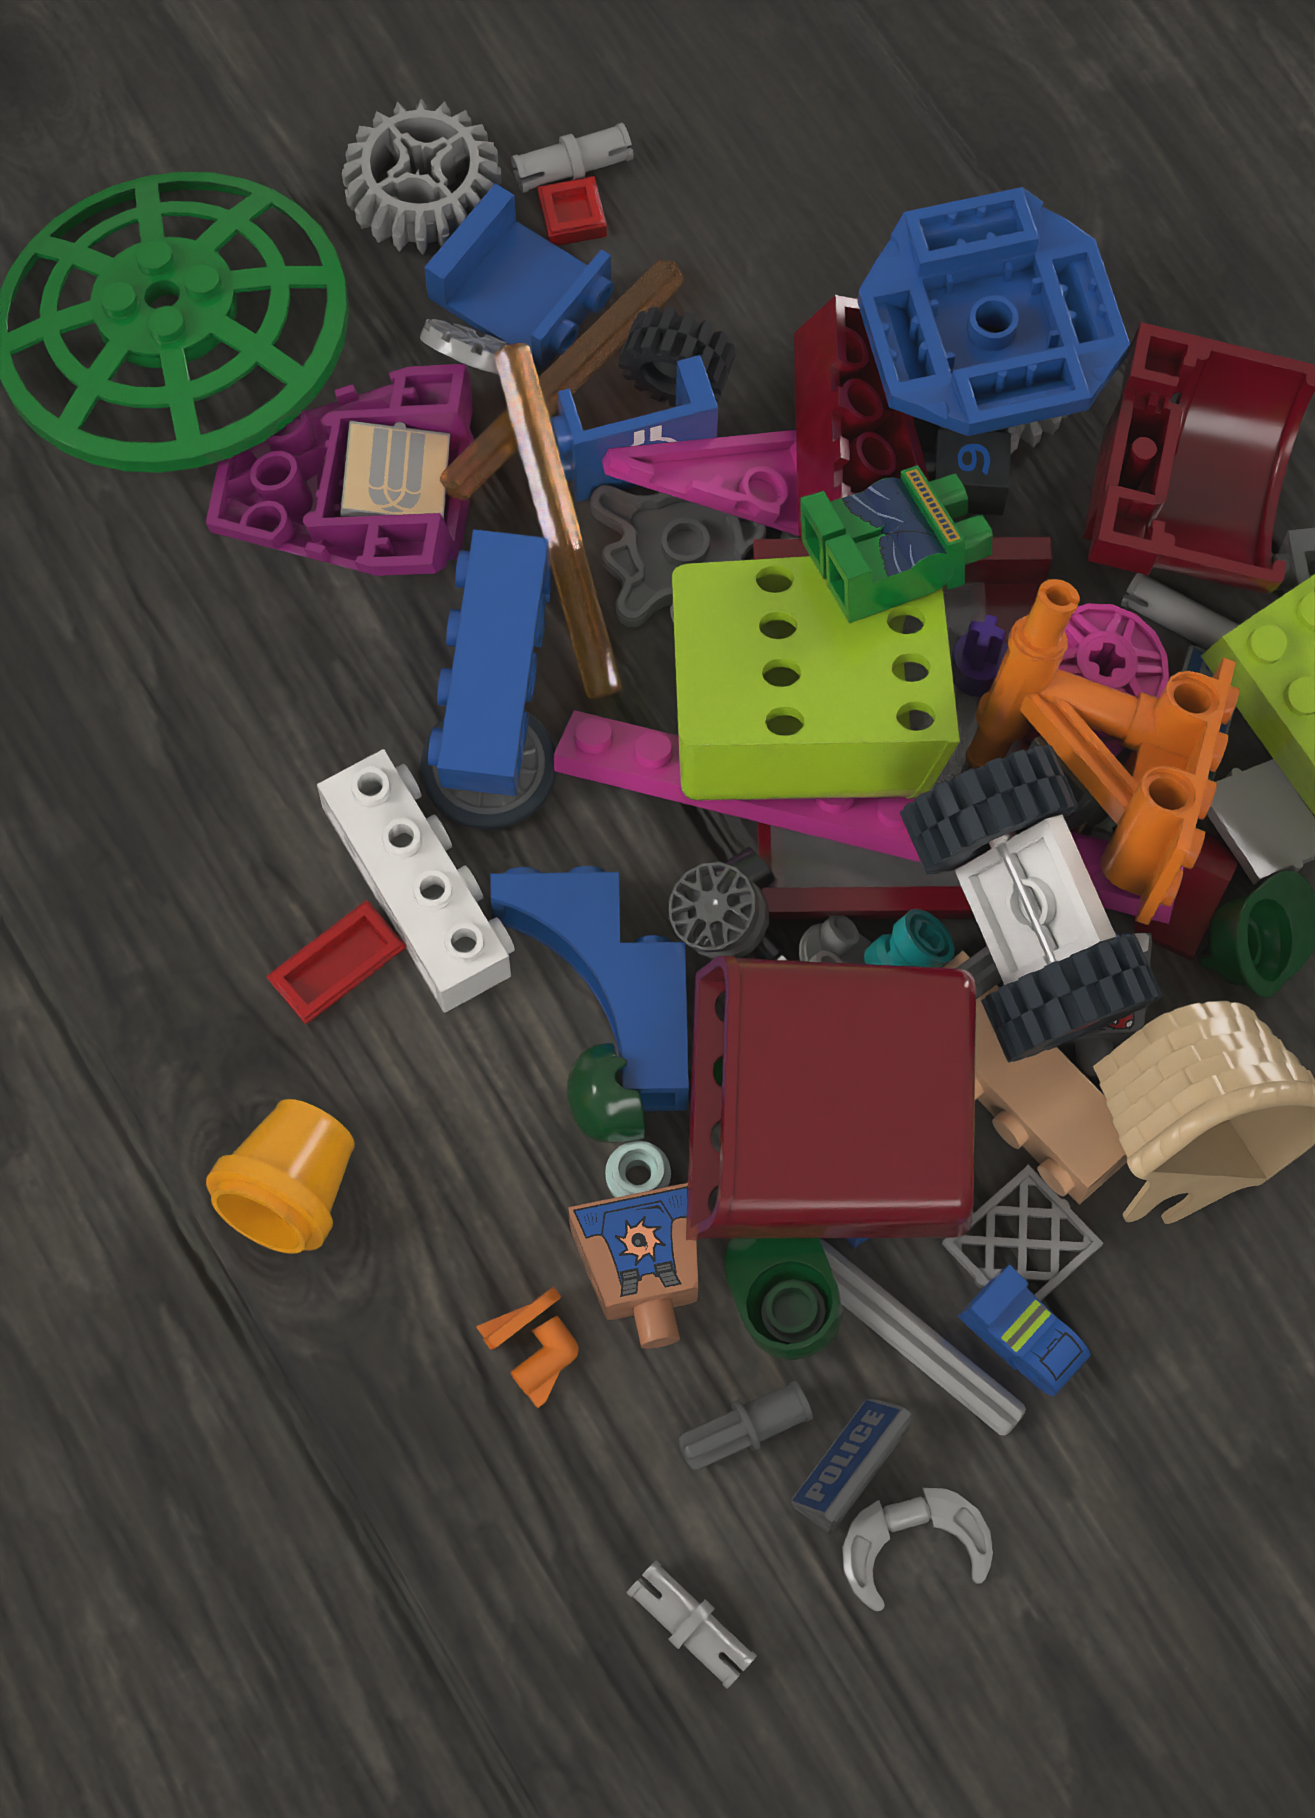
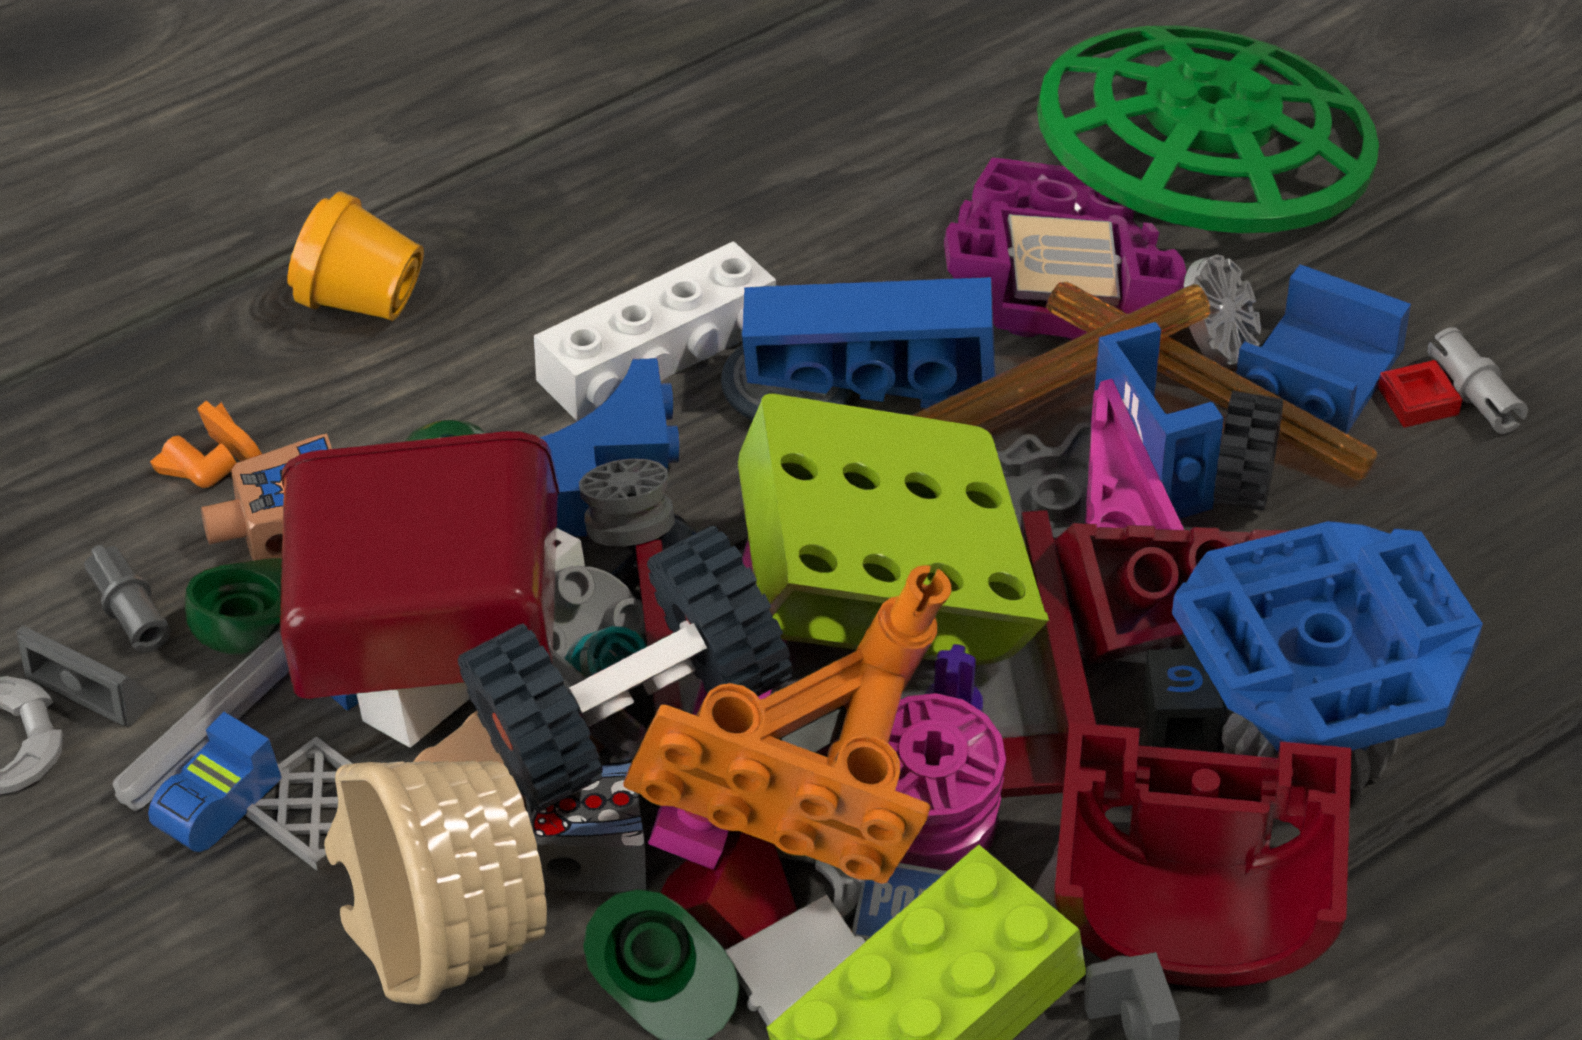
camera: 85 degrees right, 25 degrees down
red tile [266,900,407,1025] -> none
light grey gear [342,99,501,255] -> none
green hips [800,465,993,623] -> none

